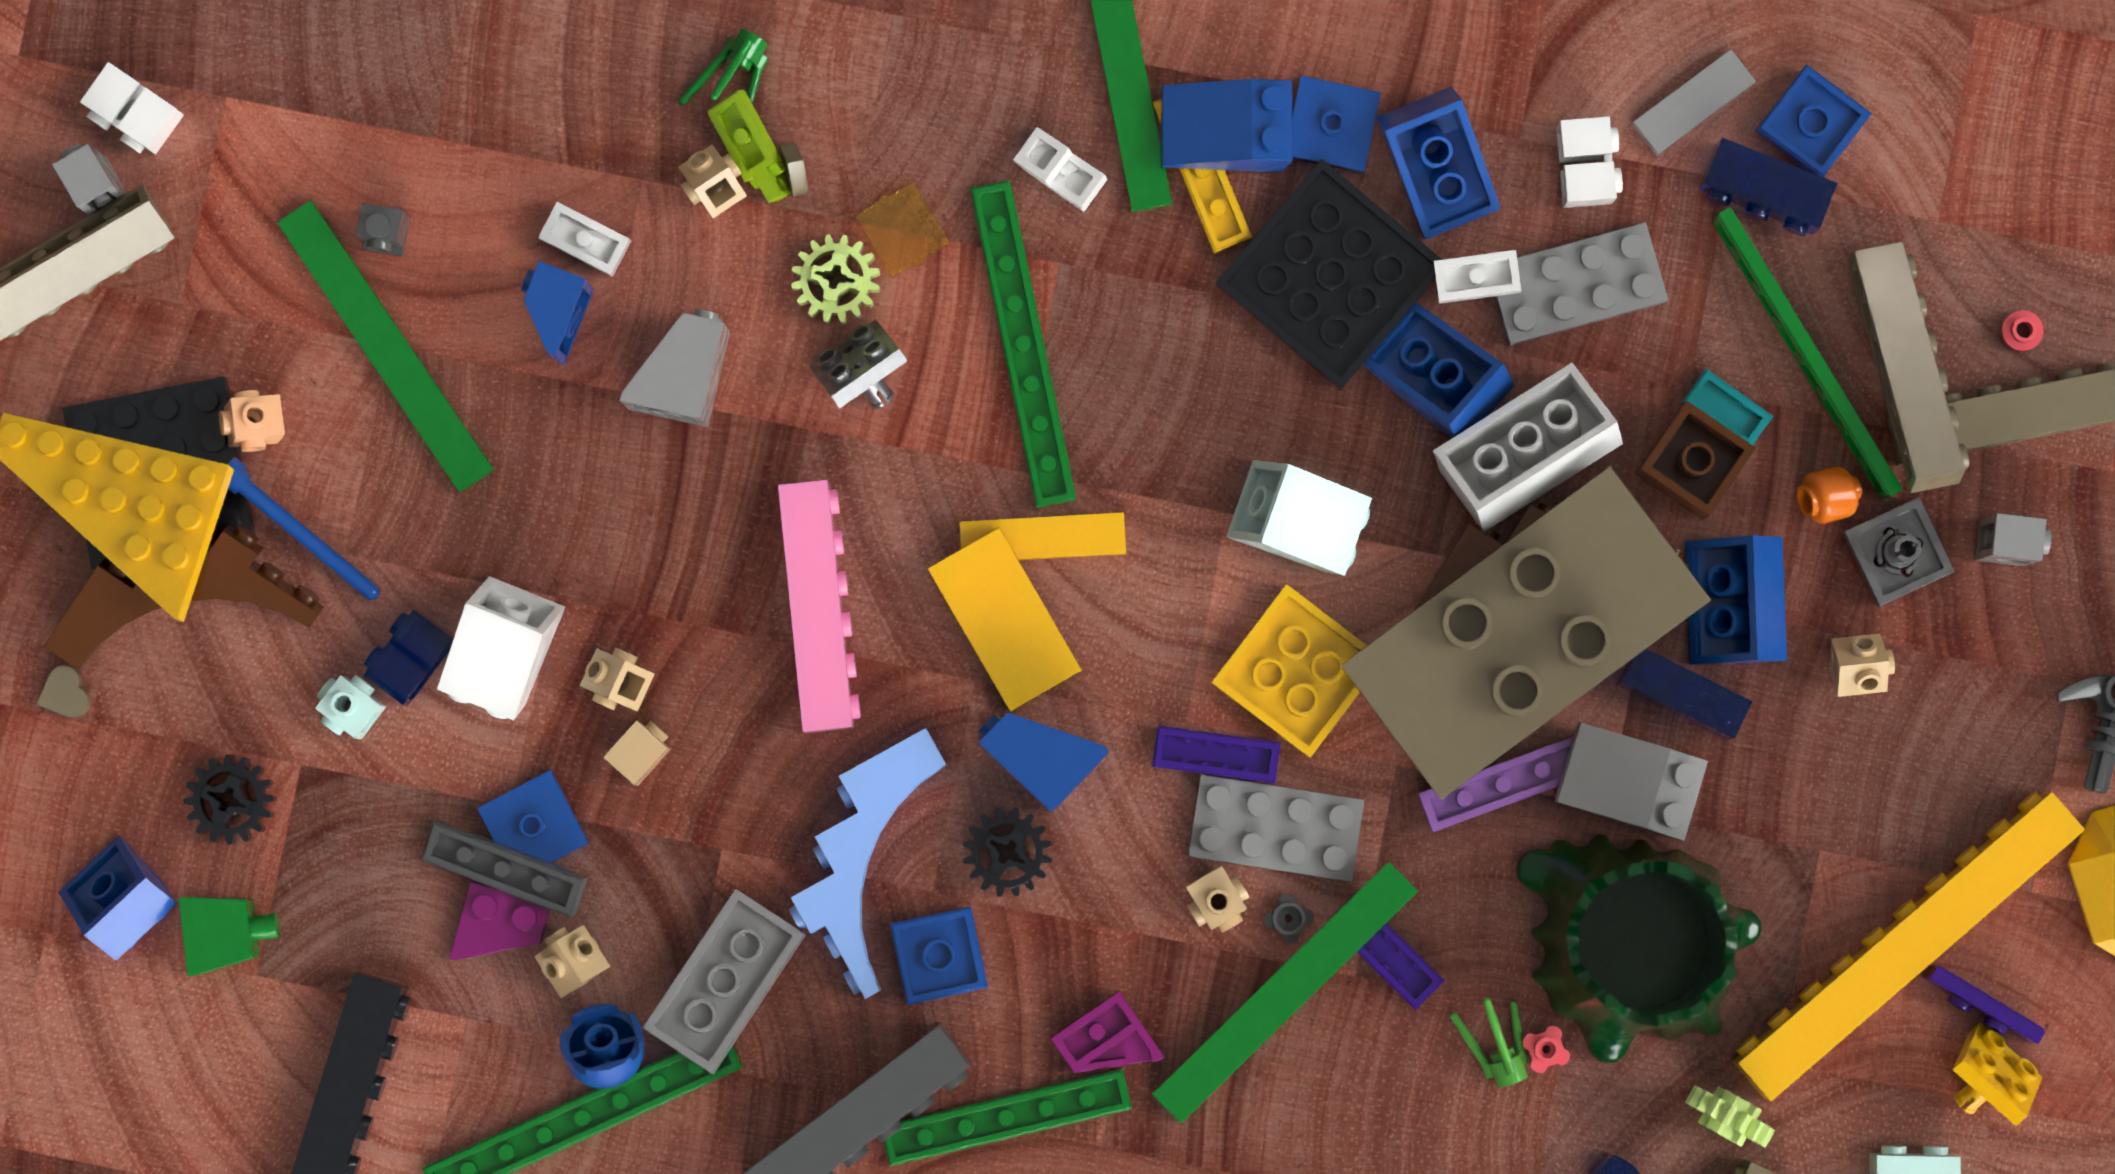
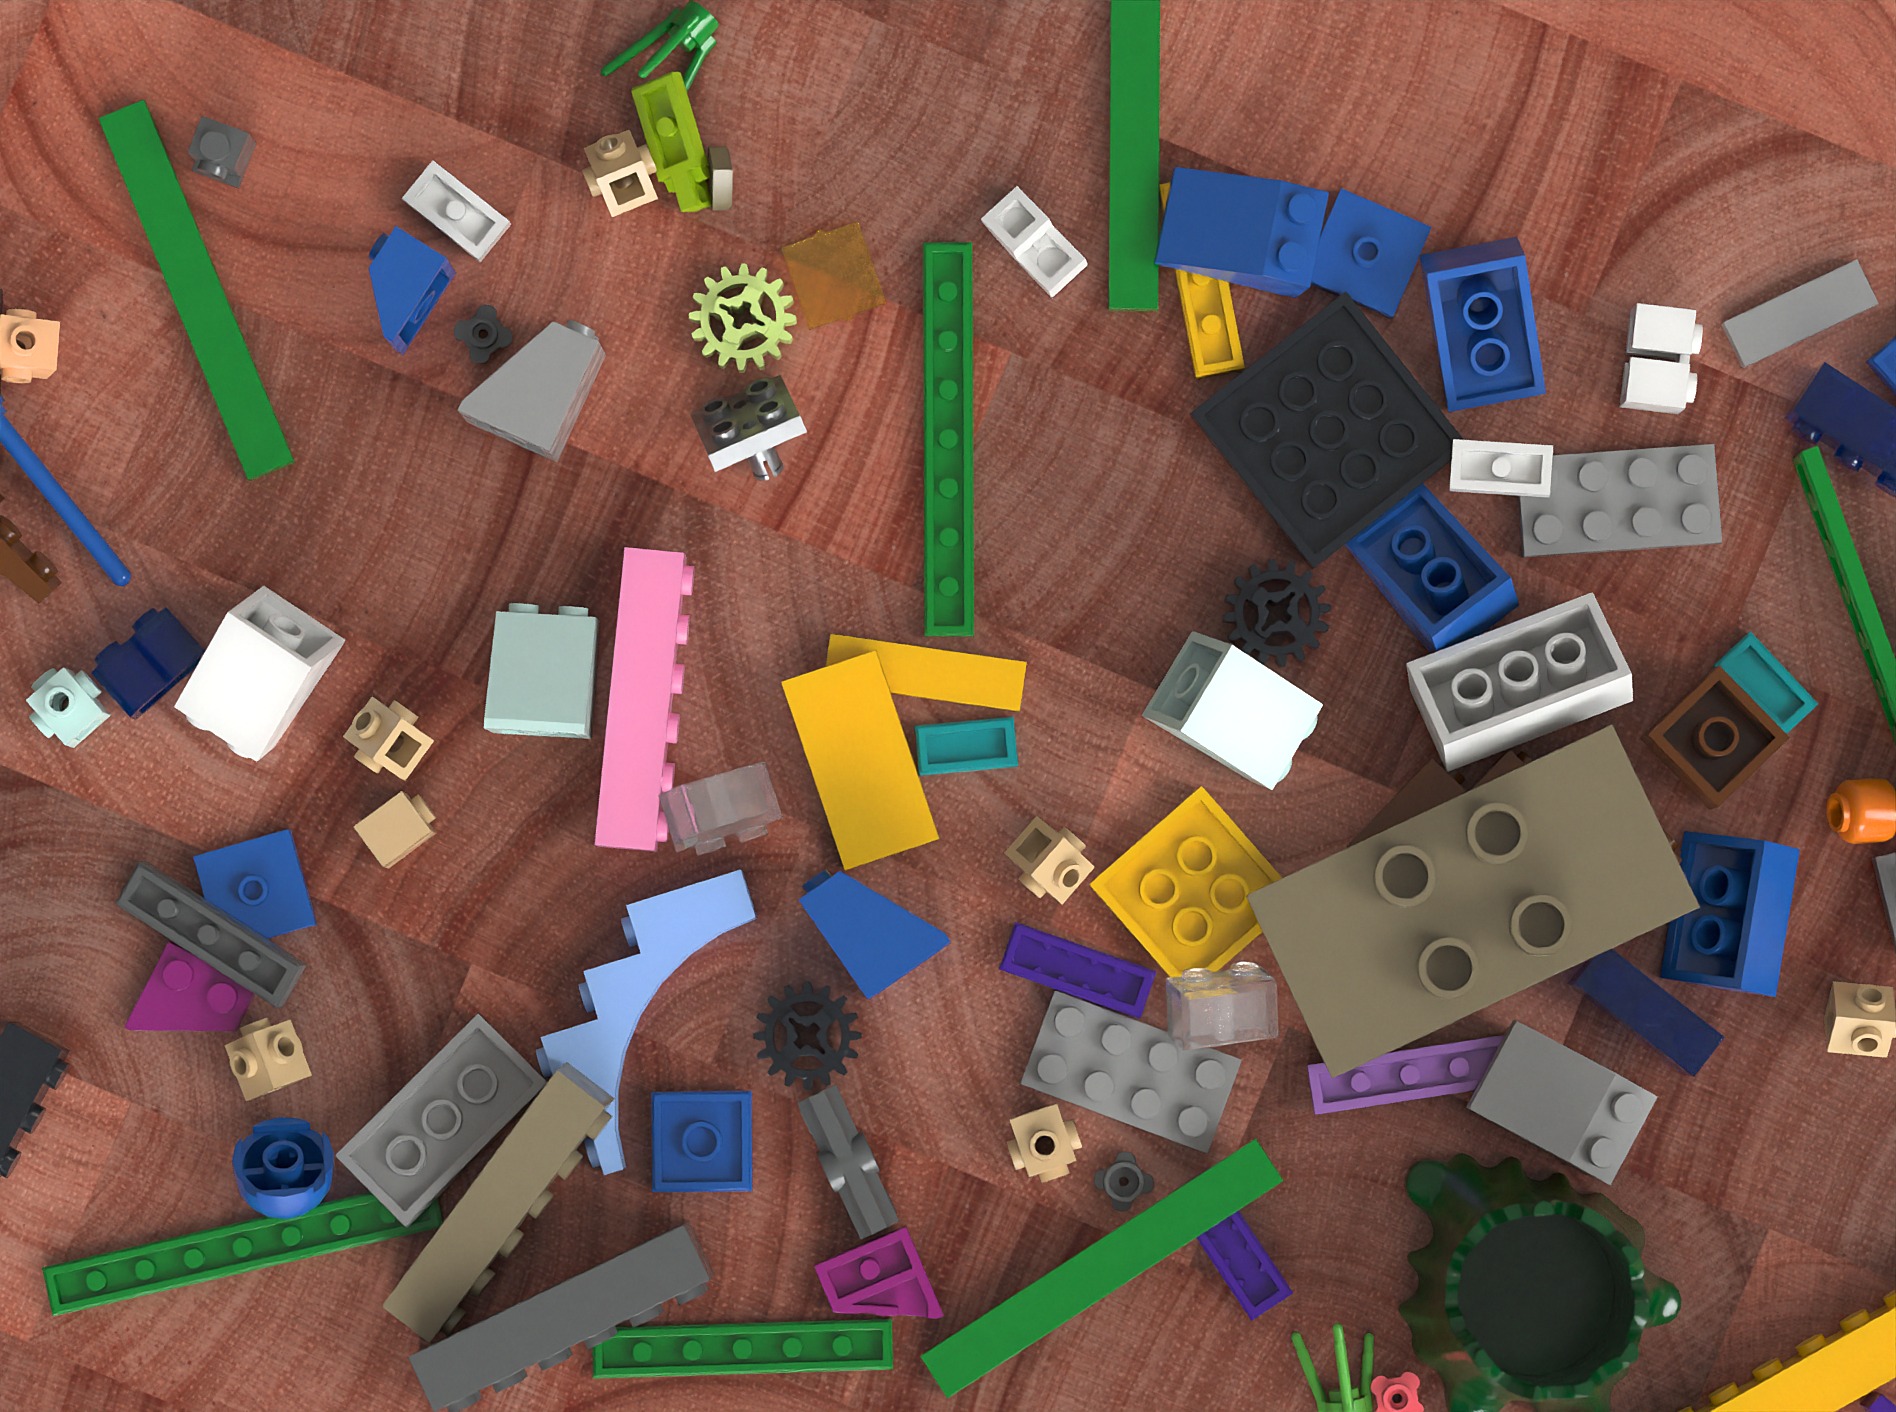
camera: 10 degrees right, 0 degrees up
none -> dark tan brick [382,1062,615,1343]
none -> dark grey plate [454,305,513,364]
none -> light aqua slope [484,603,599,739]
none -> clear brick [658,761,783,856]
none -> dark grey piece [798,1085,899,1239]
none -> teal tile [915,717,1018,776]
none -> tan brick [1004,816,1095,904]
none -> clear brick [1166,962,1279,1051]
none -> black gear [1222,559,1331,668]

